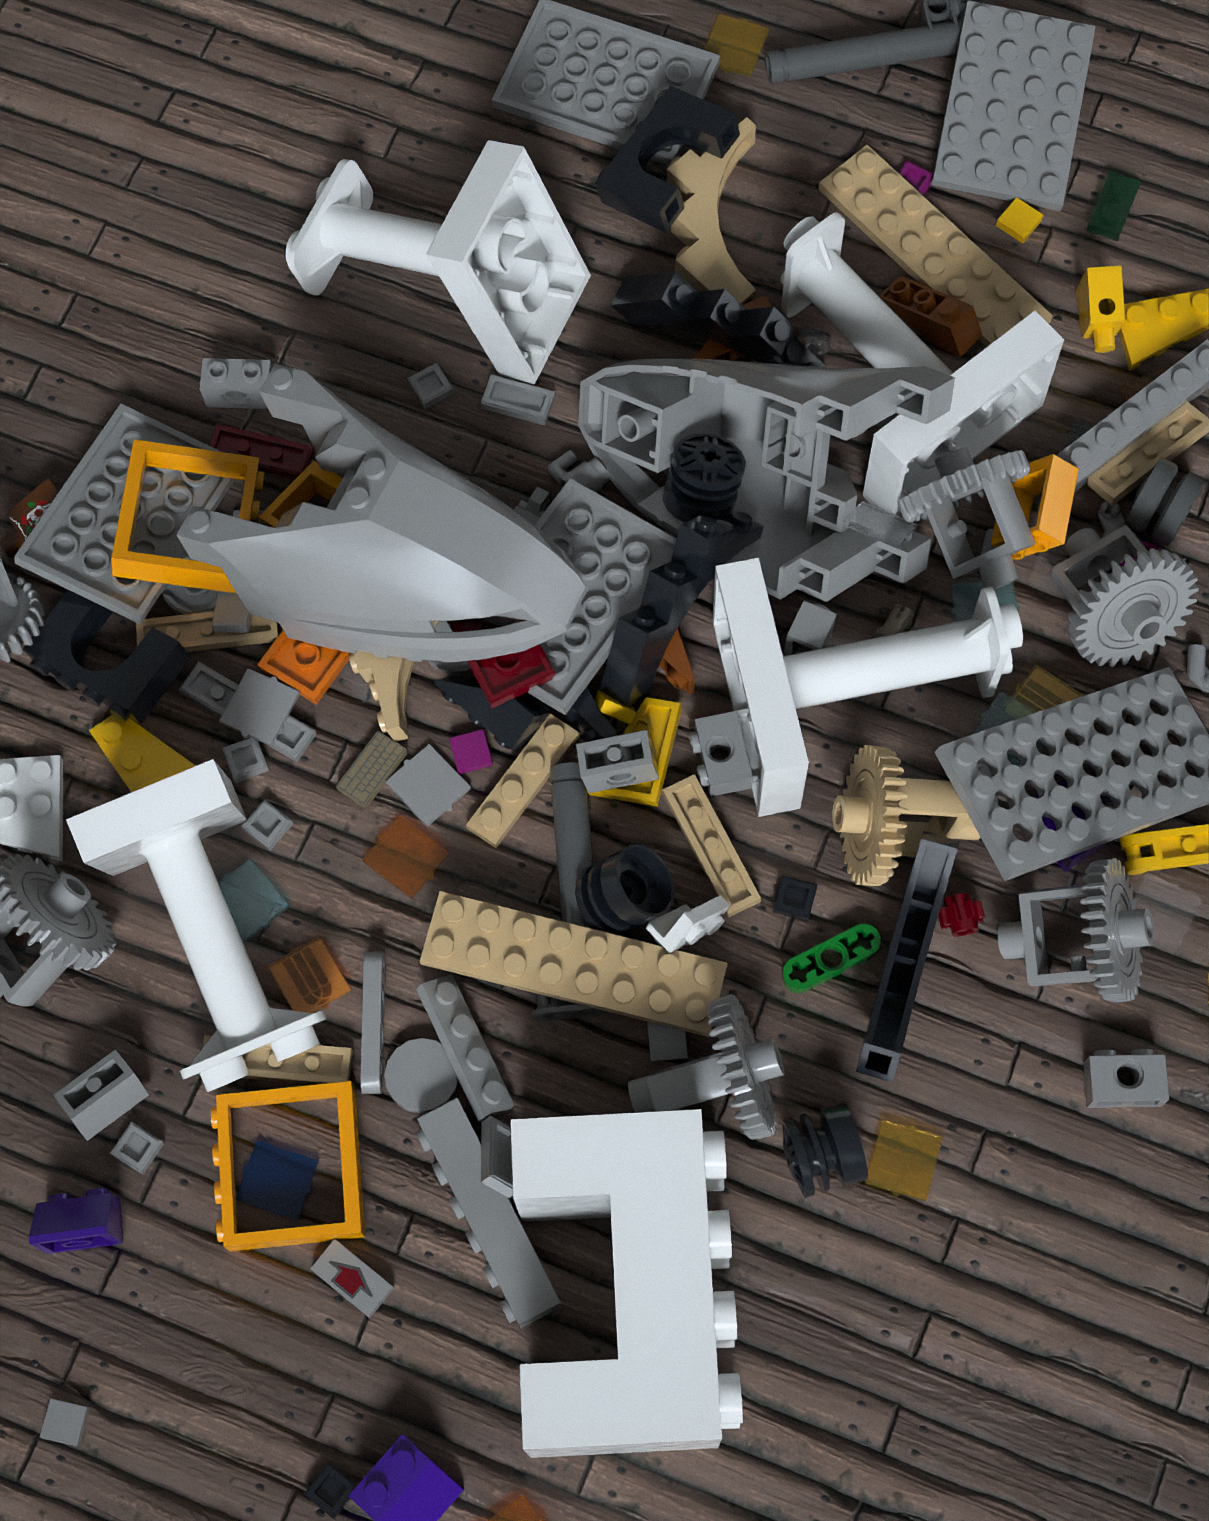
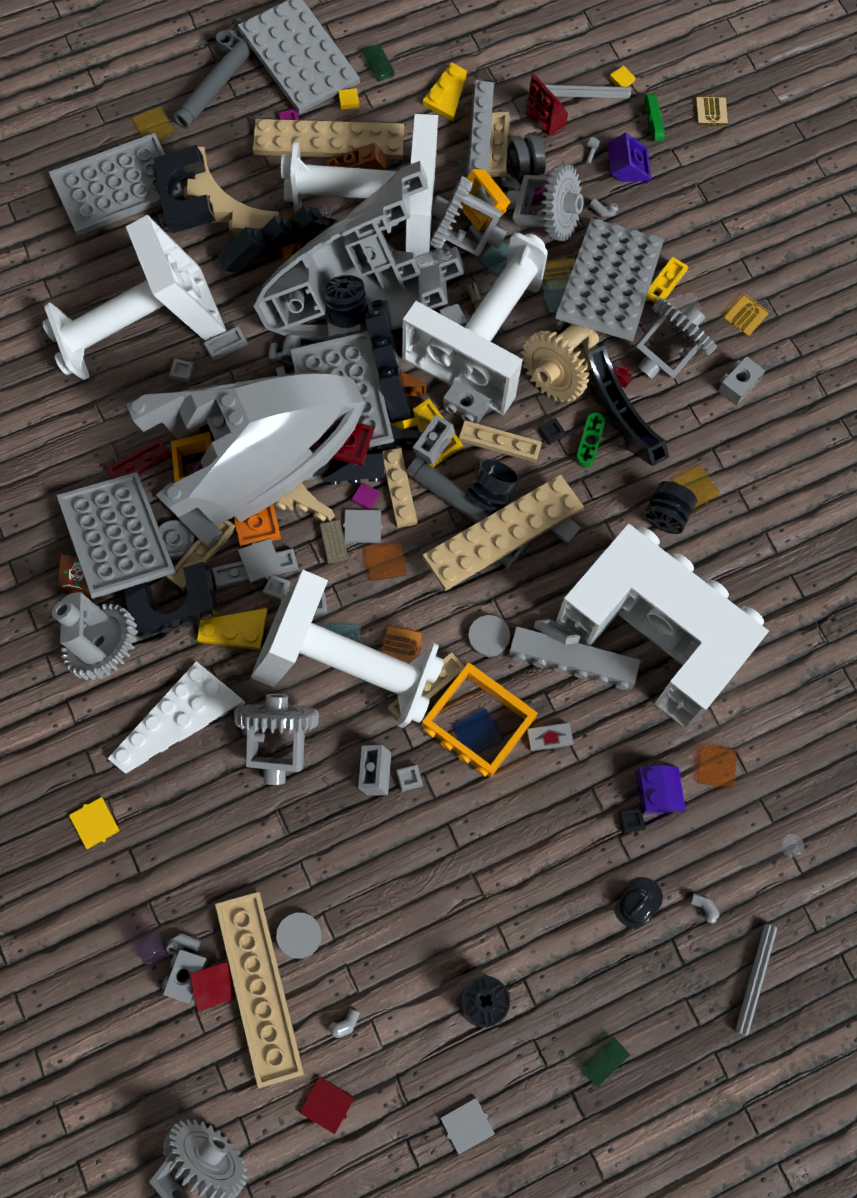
camera: 55 degrees left, 0 degrees up
dark purple slope [29,1188,123,1254] -> none
light grey tile [39,1399,90,1447] -> none
light orange window [111,439,265,594] -> none
light grey brick [199,358,273,409] -> none
light grey beam [361,952,385,1094] -> none
light grey plate [416,974,515,1122] -> none
light grey piece [628,994,785,1139] -> none
white bracket [646,895,731,953] -> none
yellow torso [1075,266,1125,353] -> none

